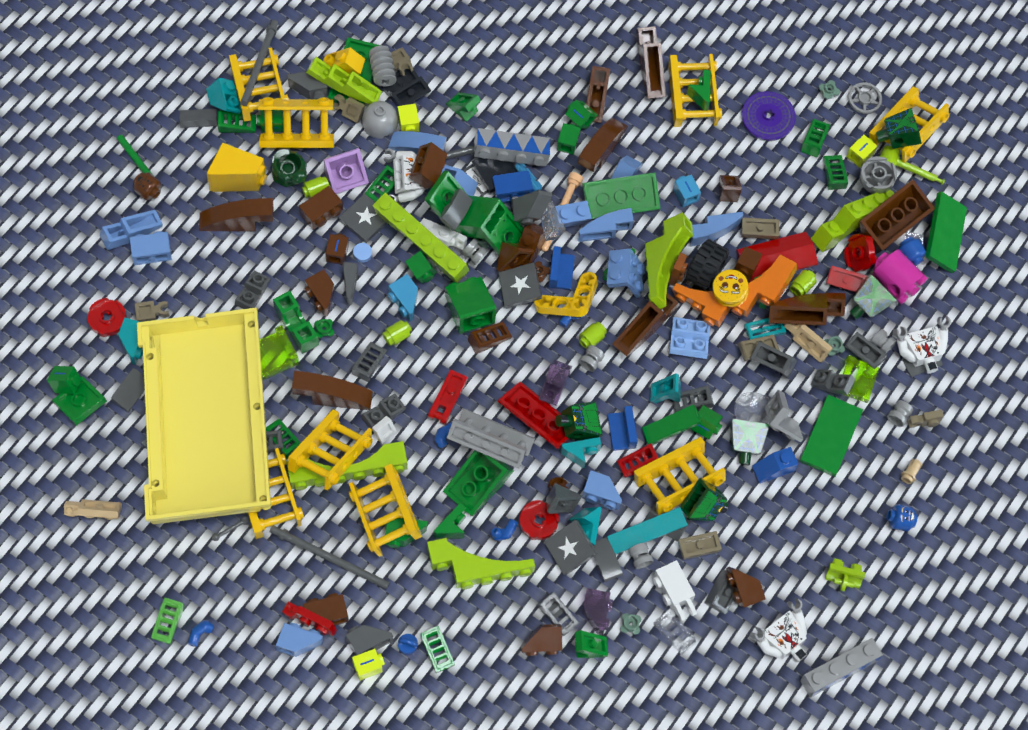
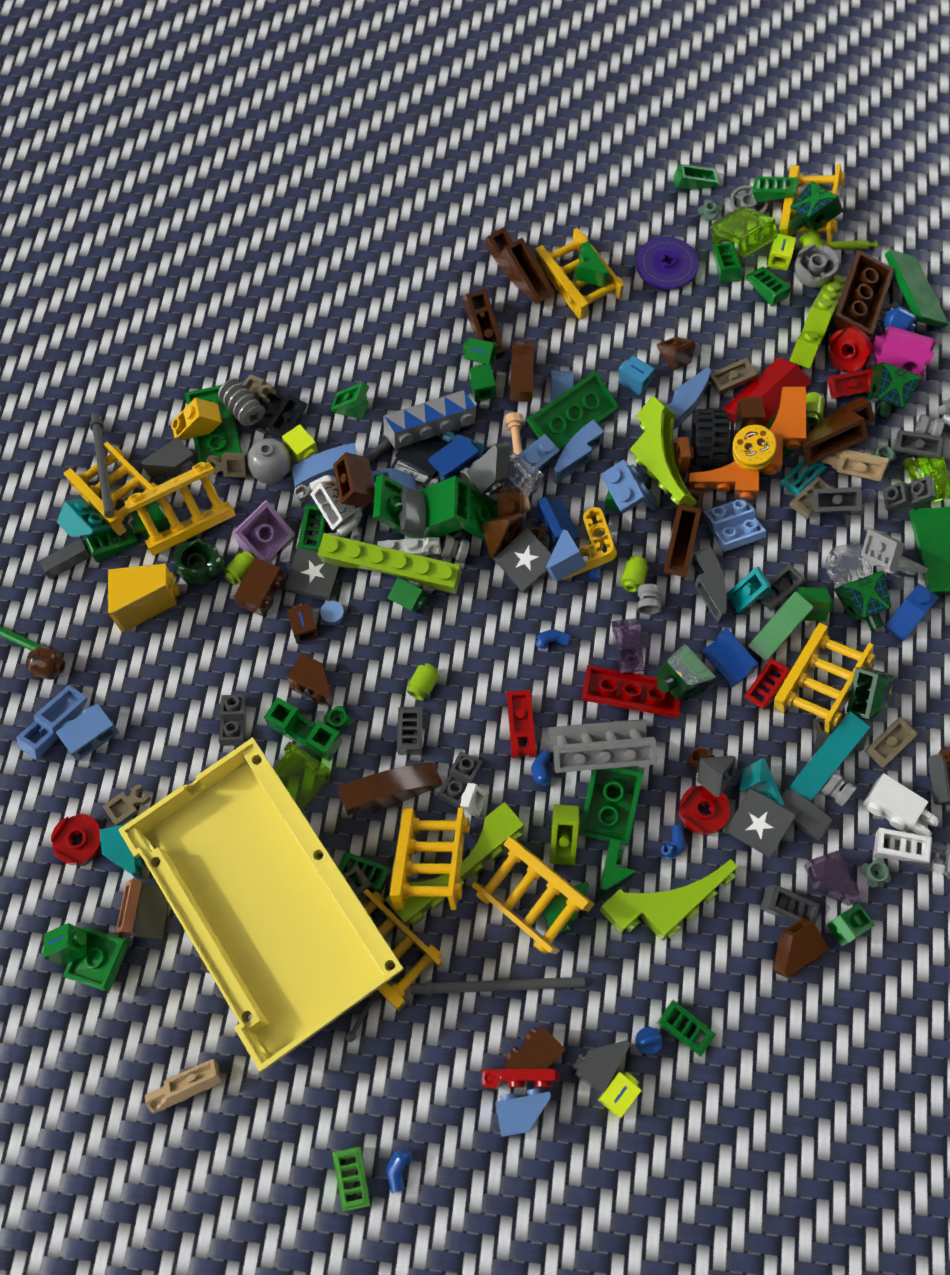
camera: 20 degrees left, 0 degrees up
reddish brown slope [199,198,274,232] -> none
lime slope [306,57,382,104] -> none
dark grey slope [343,262,358,305] -> none
dark azure slope [387,274,418,322] -> none
green slope [445,277,497,334] -> none
reddish brown slope [468,322,512,354] -> none
teal slope [560,437,601,468] -> none
medium blue slope [582,471,622,510] -> none
none -> nougat tile [115,879,142,935]
none -> blue arm [536,629,571,649]
none -> medium blue slope [546,530,587,581]
none -> lime slope [550,804,579,865]
none -> green slope [674,164,719,189]
none -> dark grey slope [691,546,727,623]
none -> clear neon green panel [710,206,777,257]
none -> green slope [752,176,800,203]
none -> white slope [873,828,932,863]

